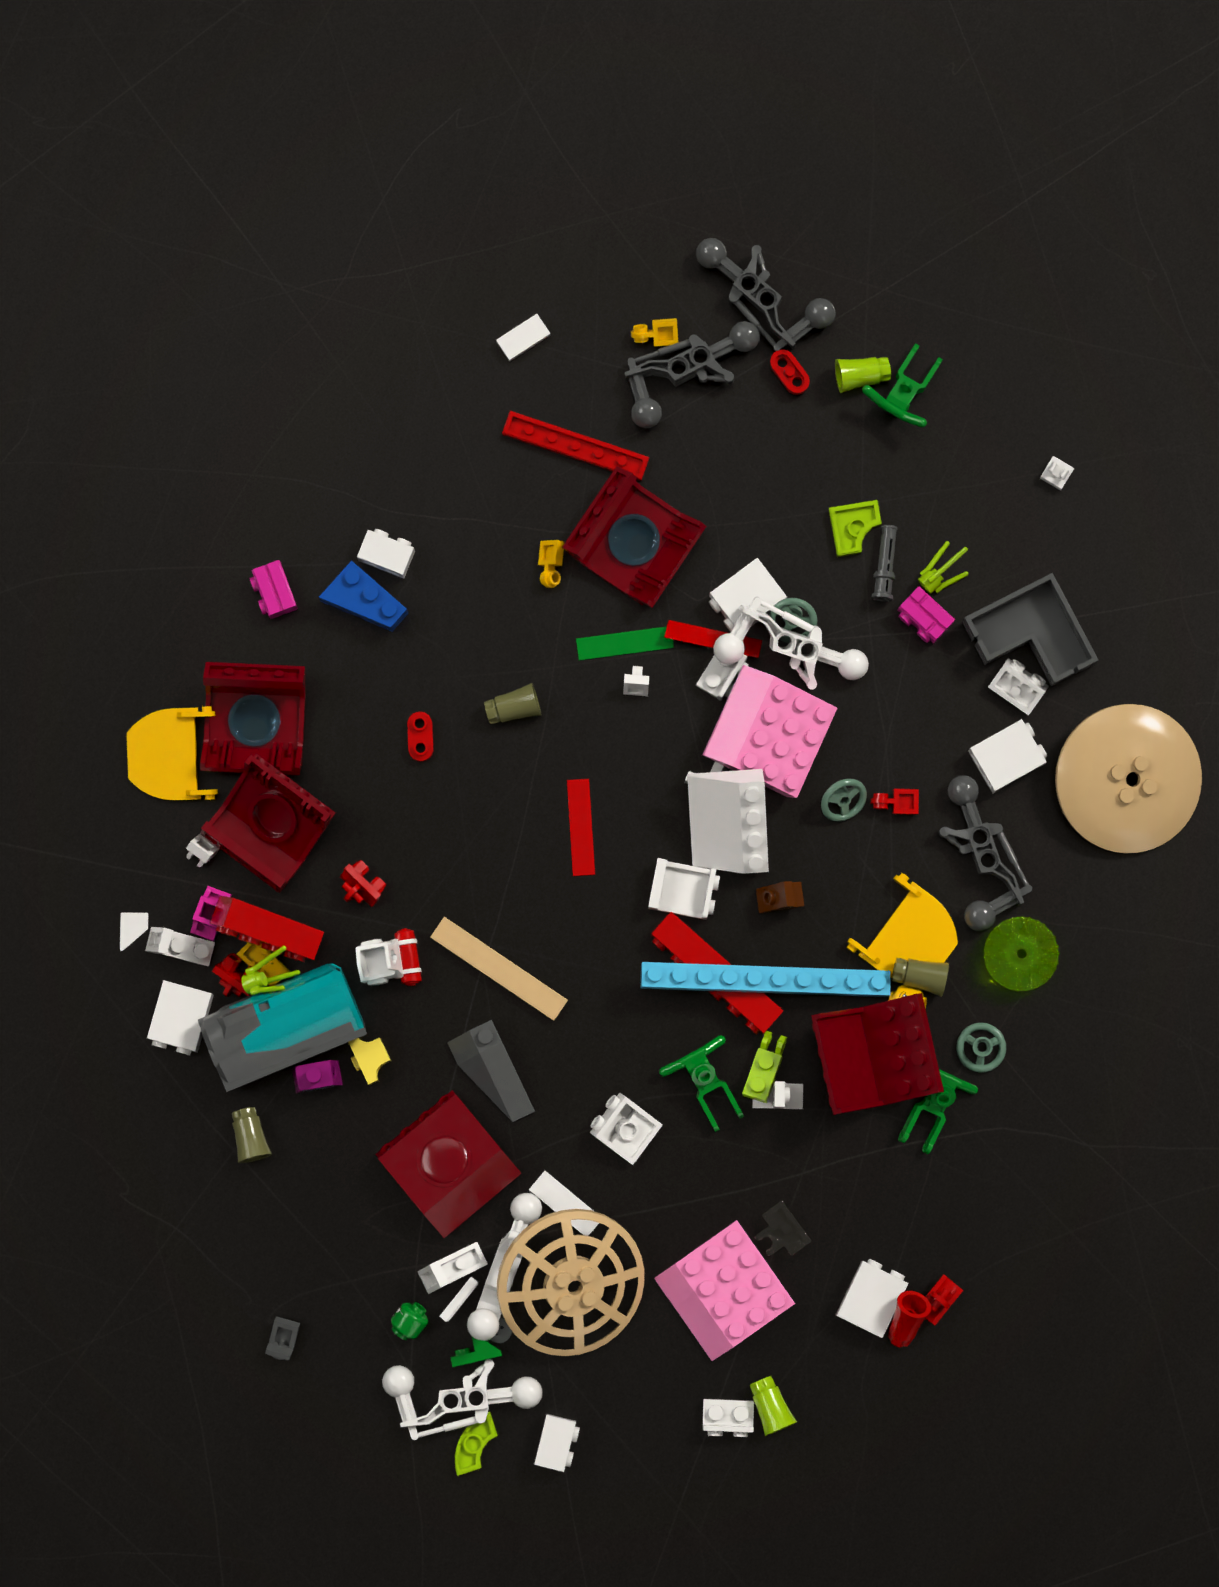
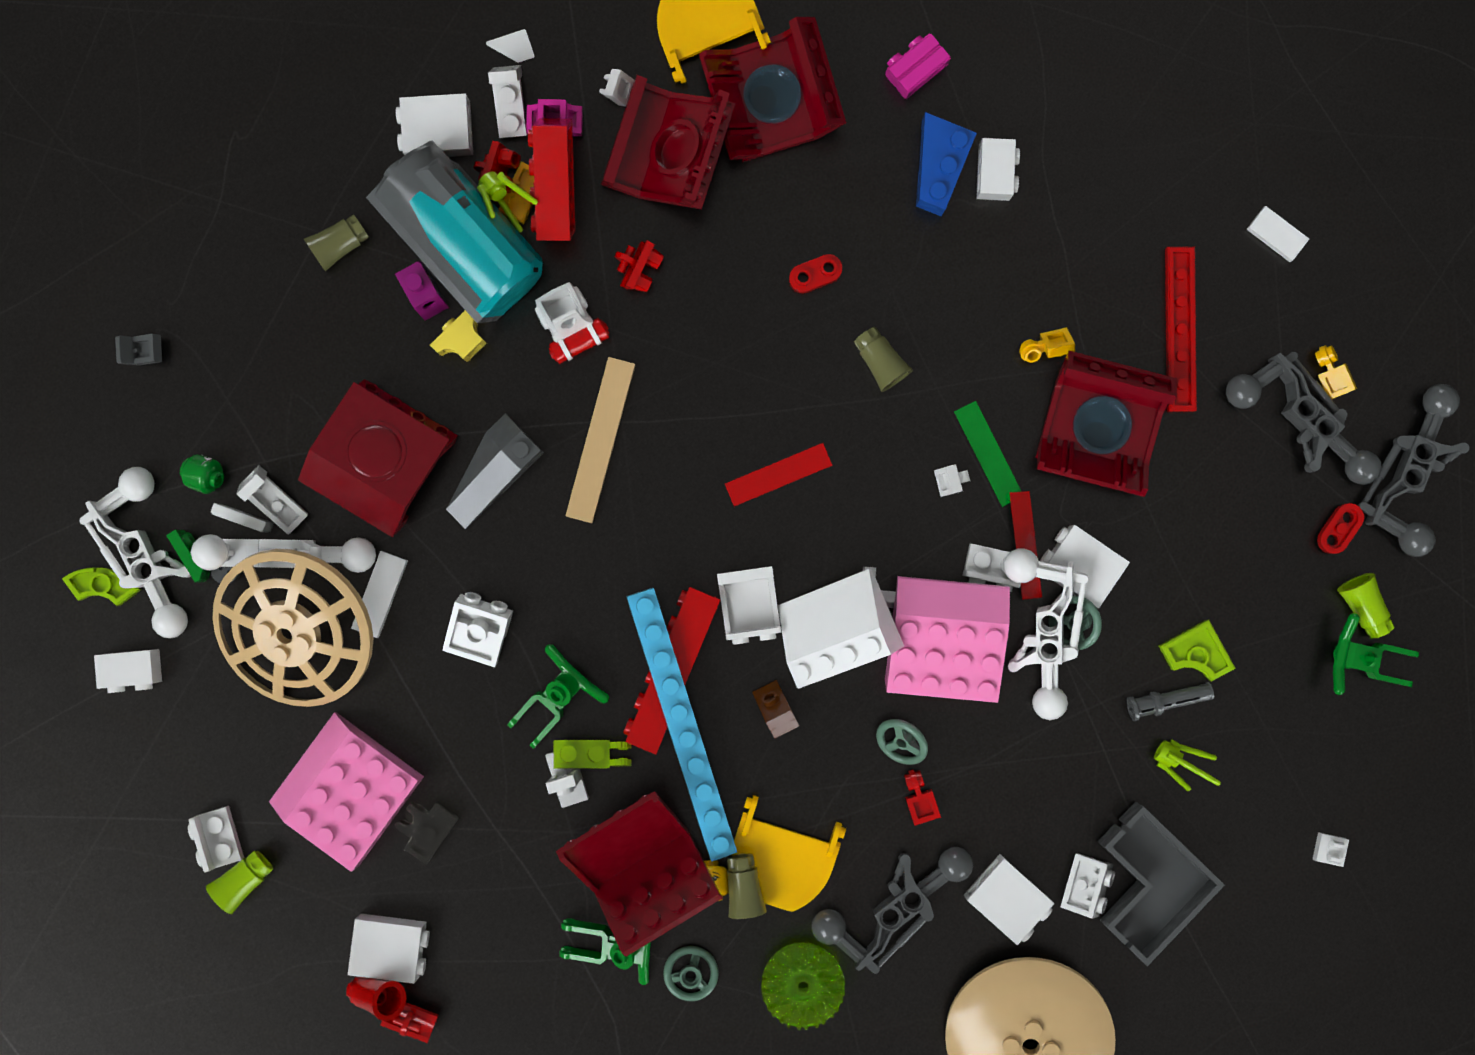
camera: 70 degrees right, 5 degrees up
dark pink brick [897,586,955,644] -> none

